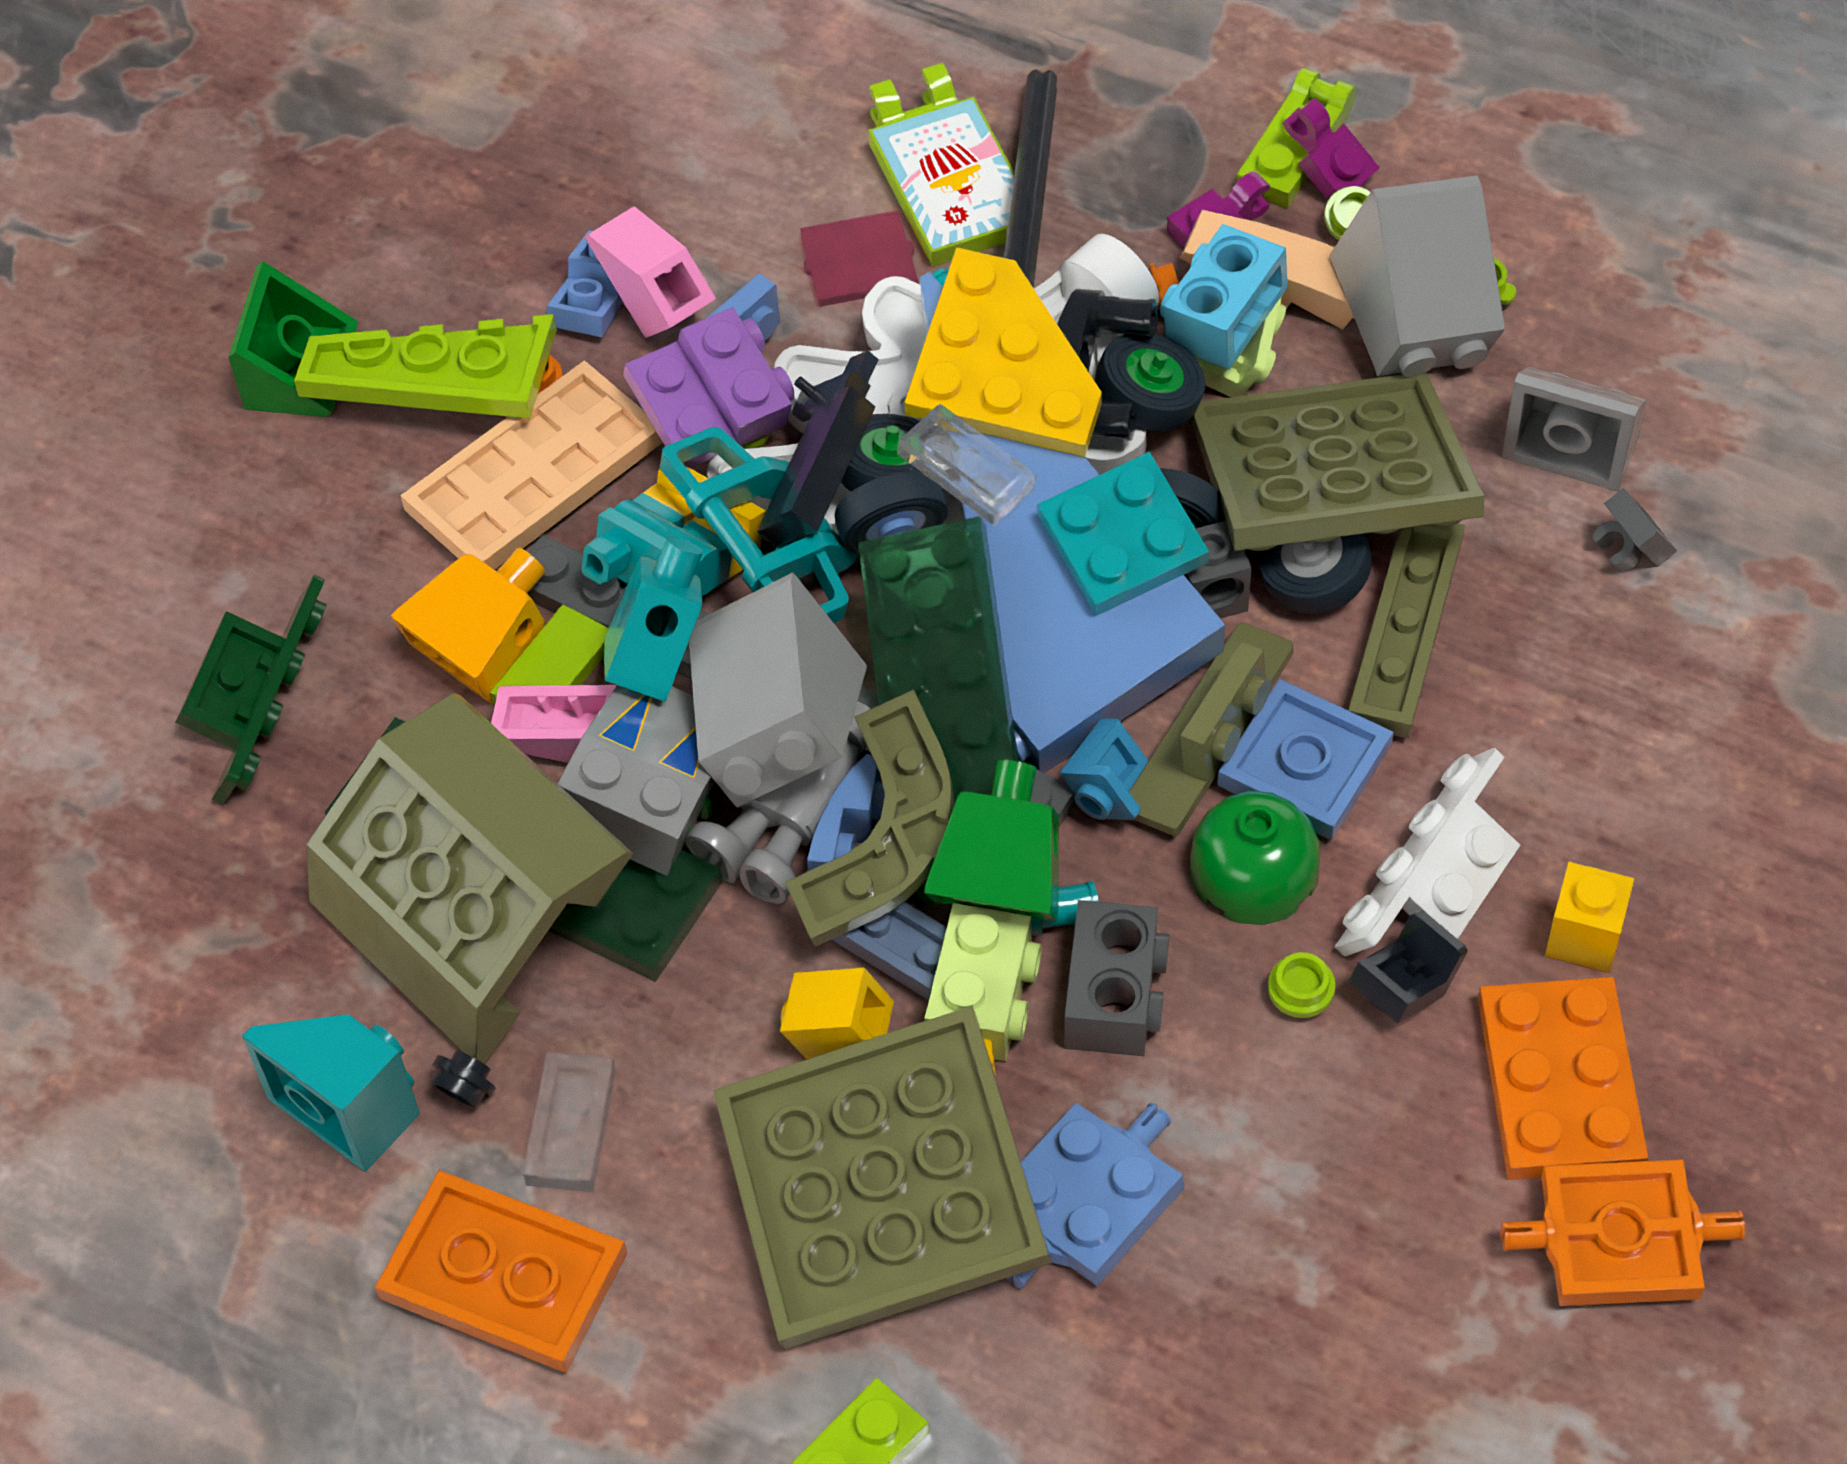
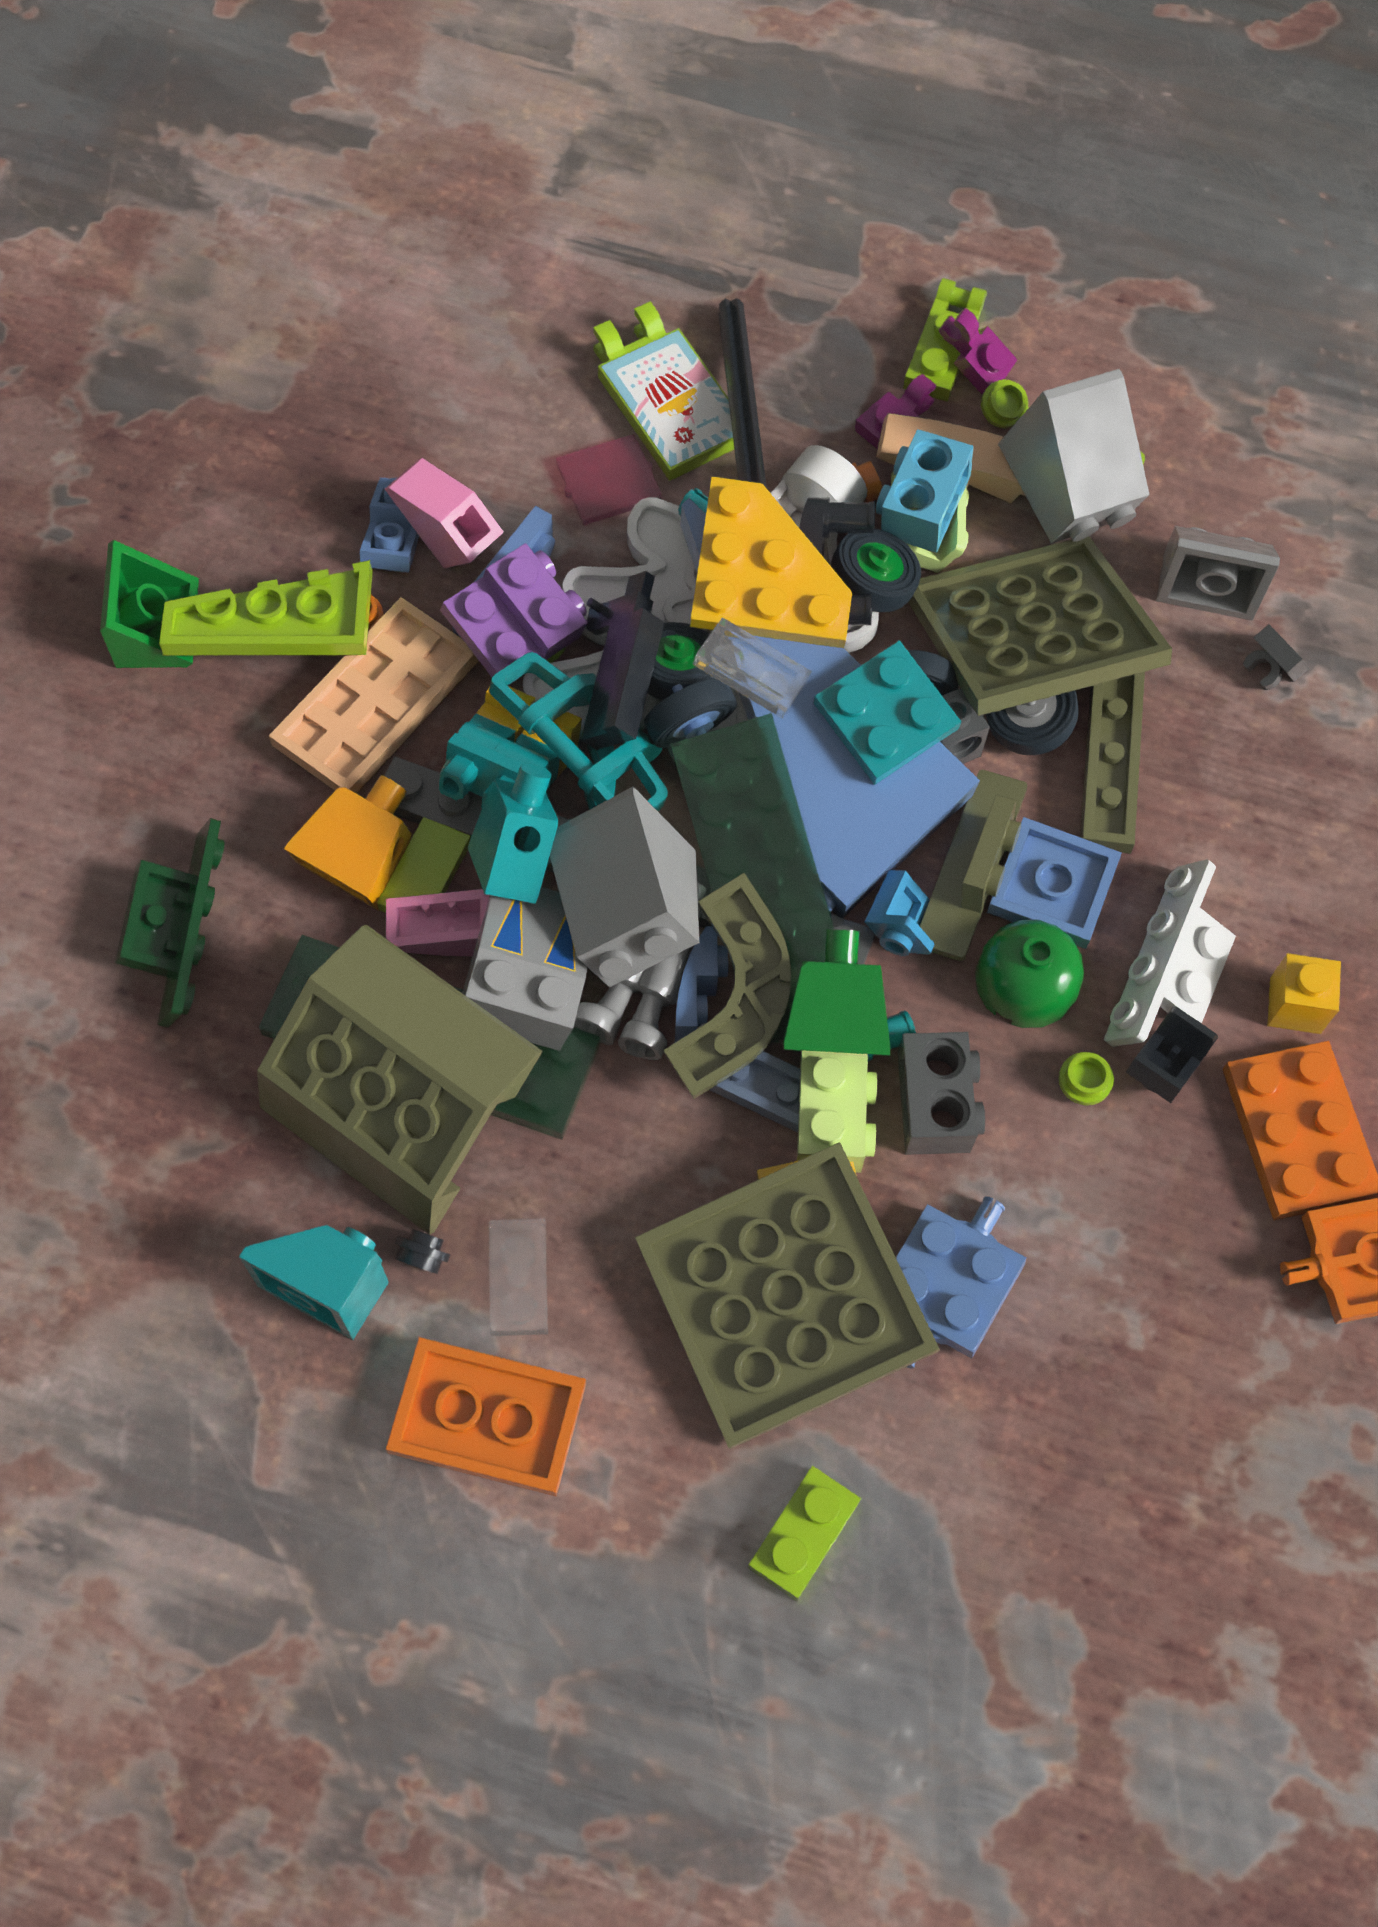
camera: 15 degrees left, 10 degrees up
yellow brick [780,967,894,1059] -> none

